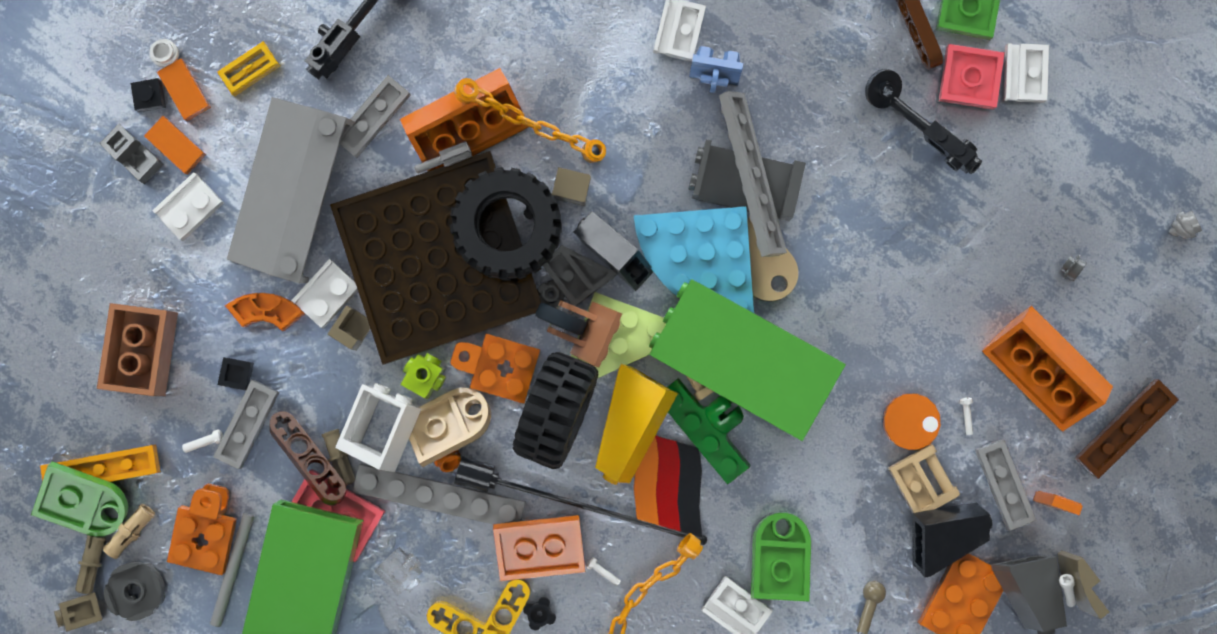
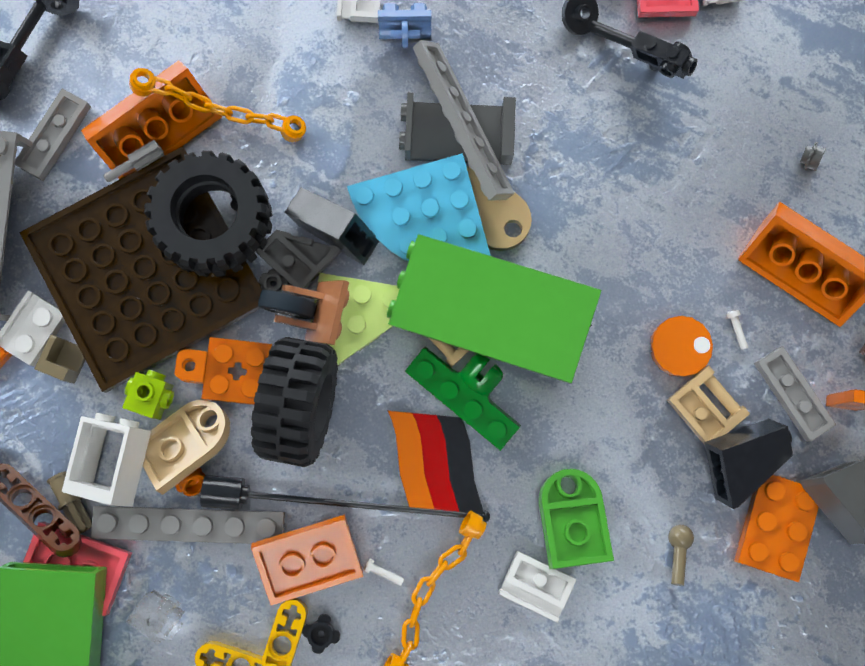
camera: 20 degrees left, 5 degrees down
dark tan panel [552,167,591,206] -> none
yellow slope [595,364,678,485] -> none

